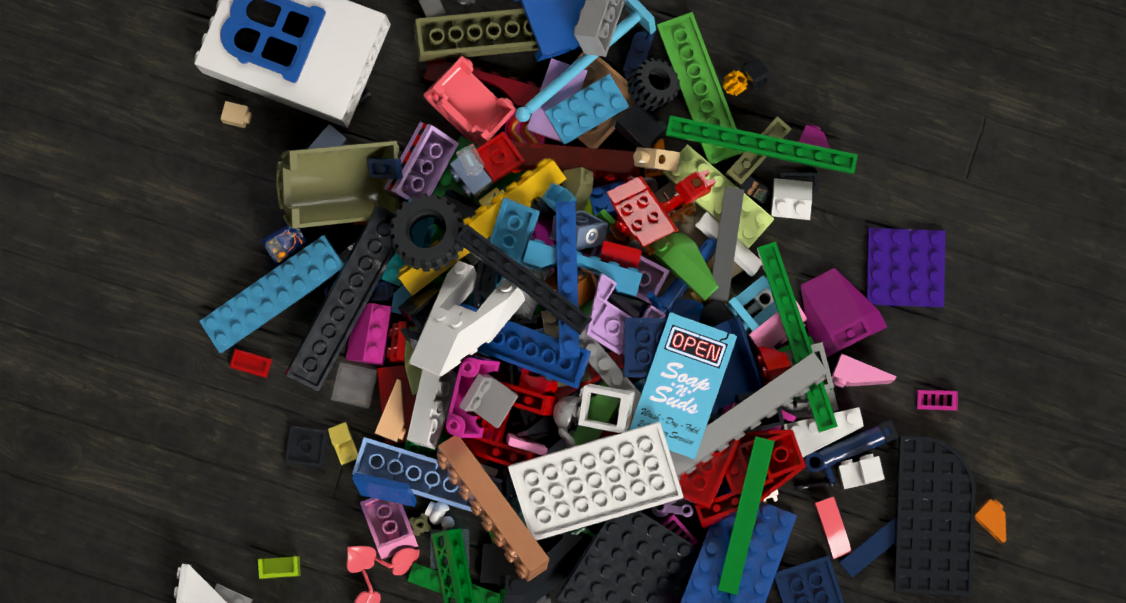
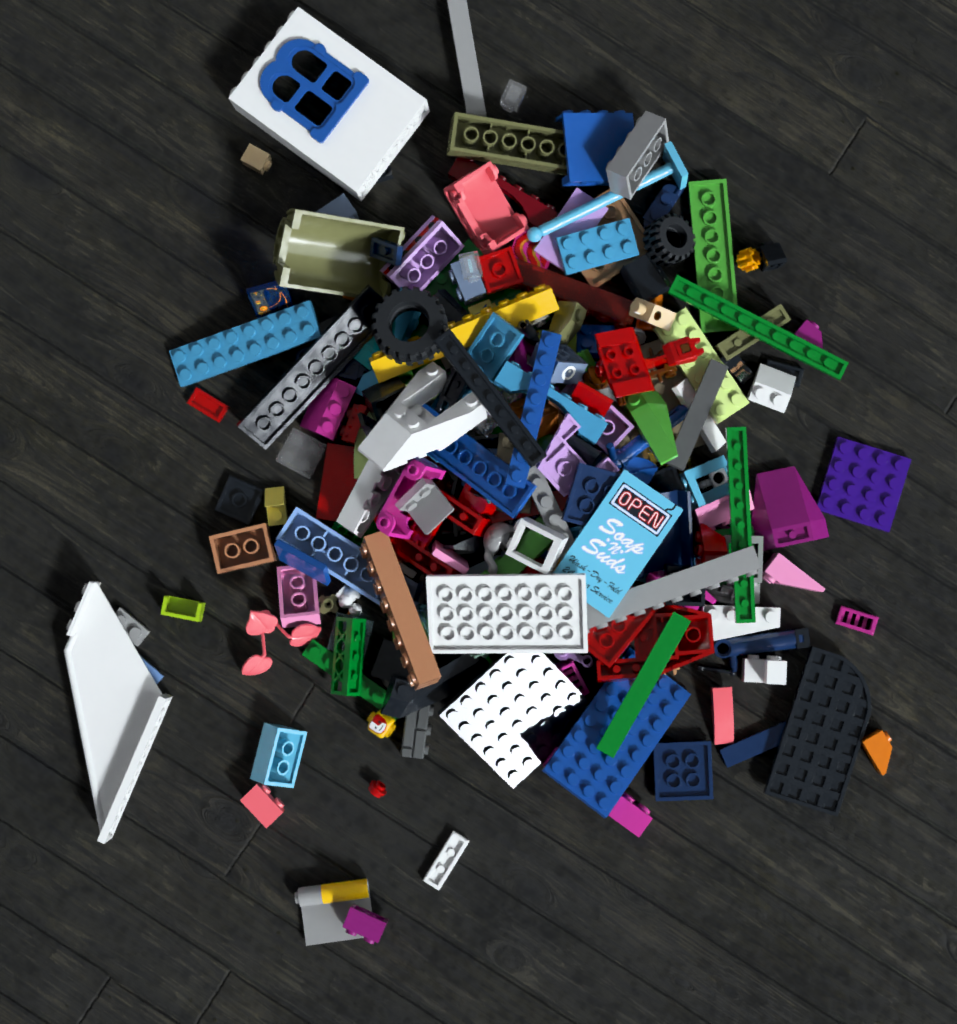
camera: 15 degrees right, 5 degrees up
light nougat slope [375,379,407,443] -> none
dark azure panel [541,183,577,210] -> none
none -> nougat brick [209,523,277,574]

